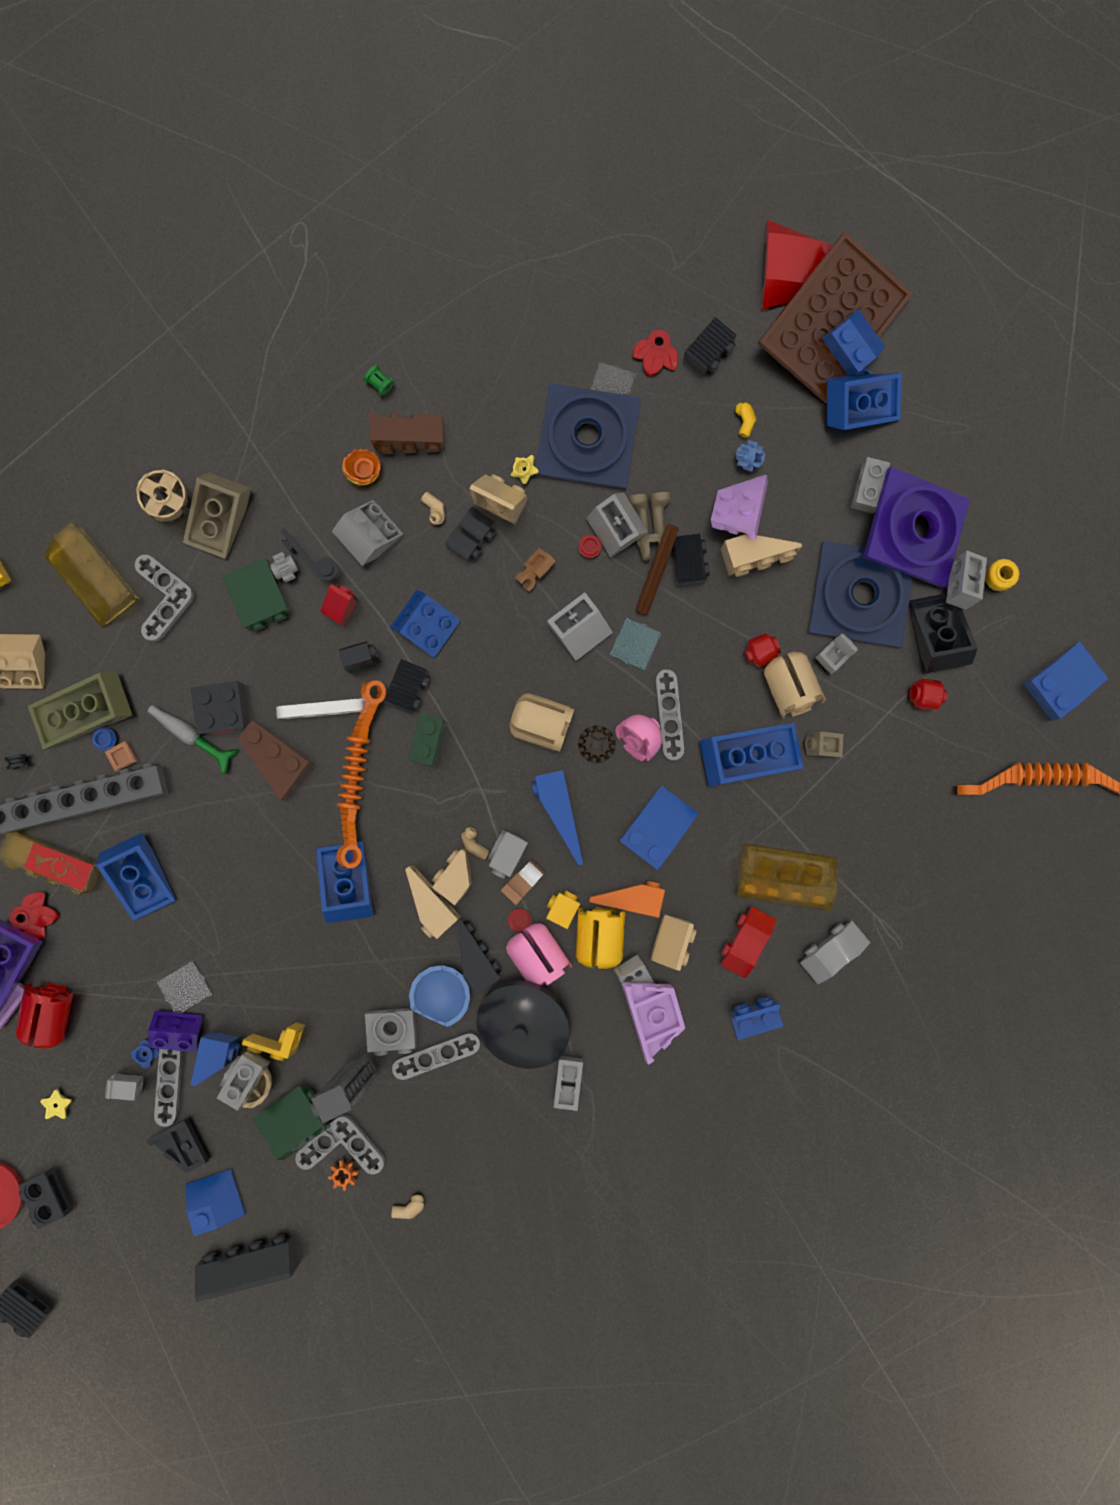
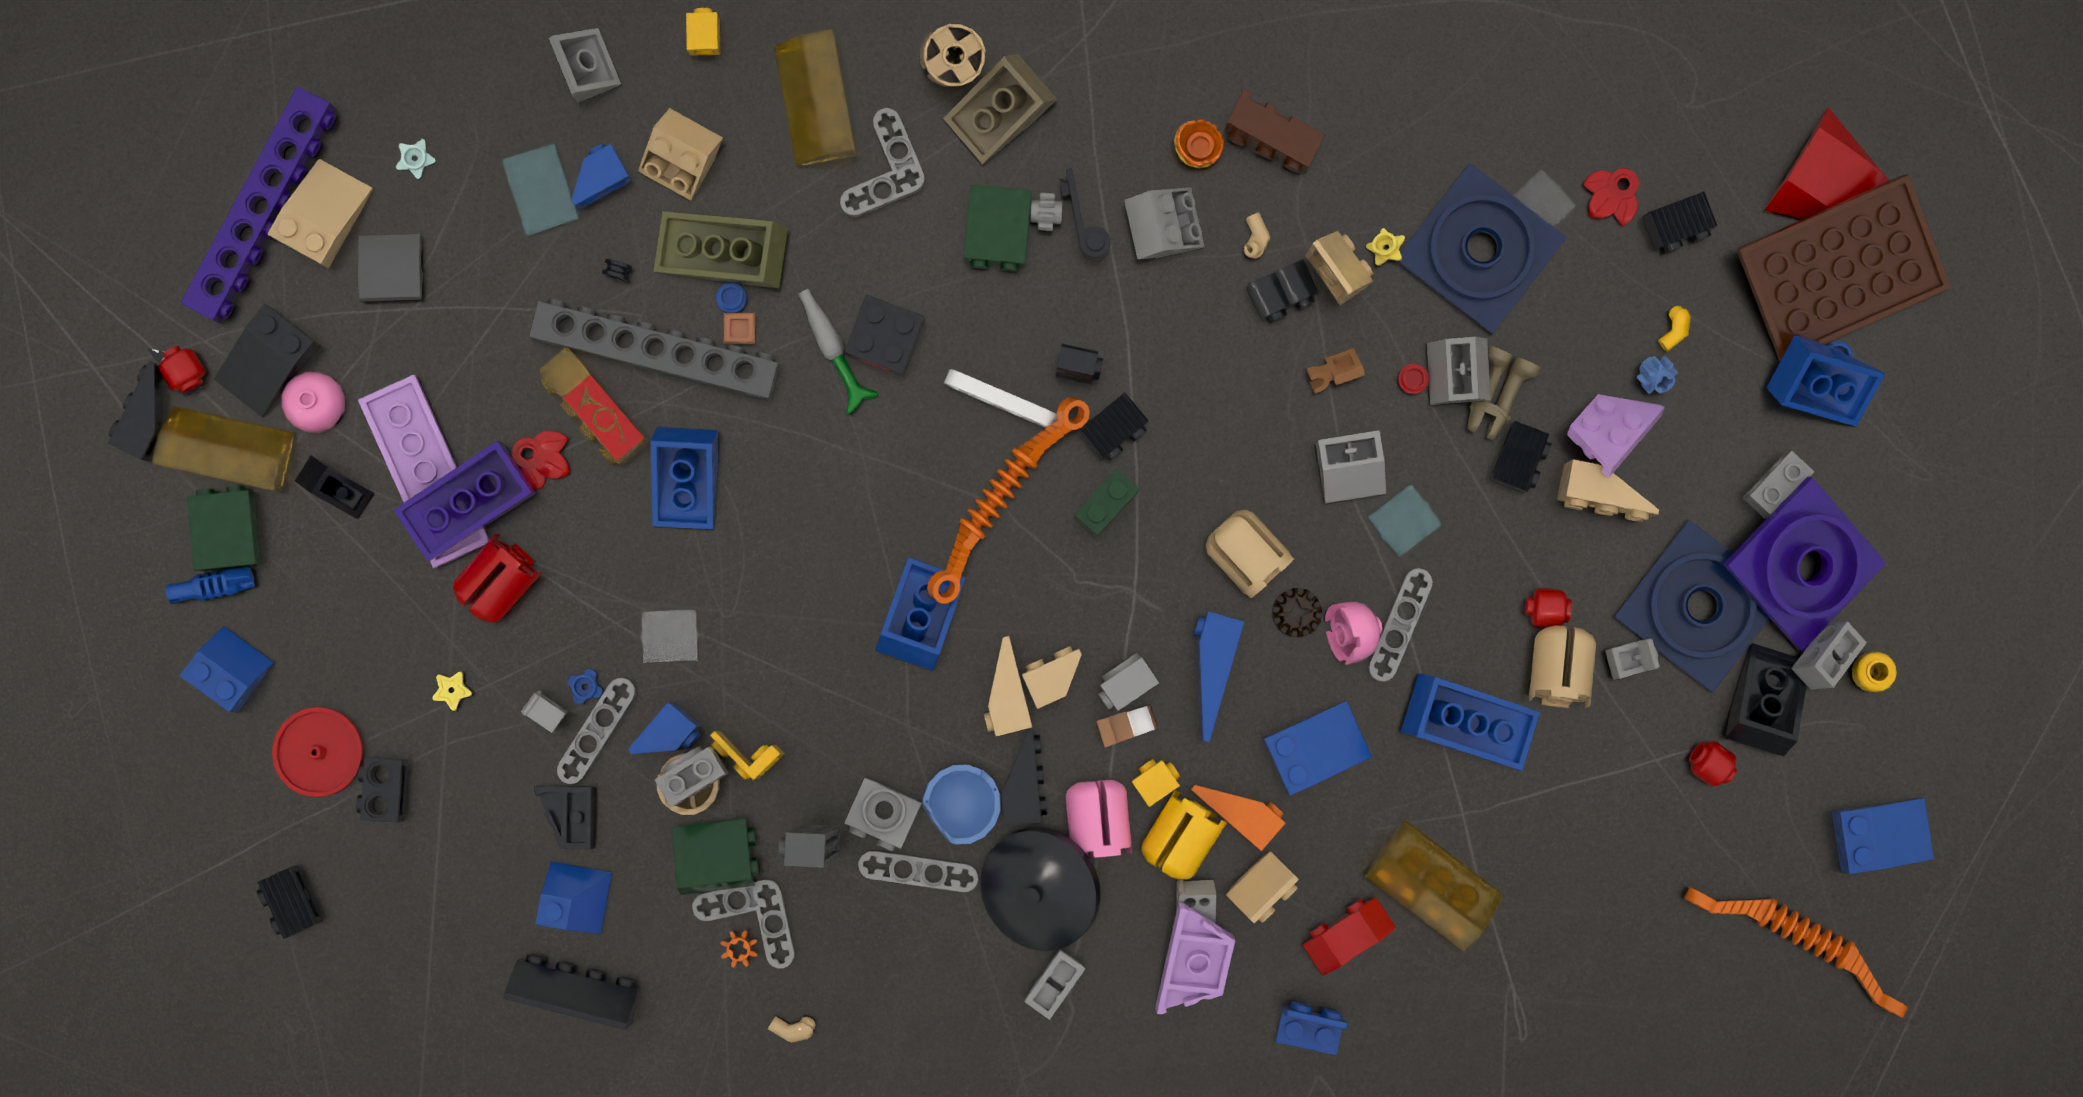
camera: 20 degrees right, 0 degrees up
dark purple bracket [148,1011,202,1052] -> none
reddish brown wedge [238,720,313,801] -> none
red slope [320,584,358,627] -> none
green bush [363,365,395,396] -> none
blue bracket [390,590,460,657] -> none
tan arm [461,827,489,860] -> none
red plate [508,909,532,932] -> none
reddish brown axle [636,524,679,614] -> none
light grey brick [800,921,870,984] -> none
dark tan bracket [805,732,844,758] -> none
blue slope [822,309,885,376] -> none

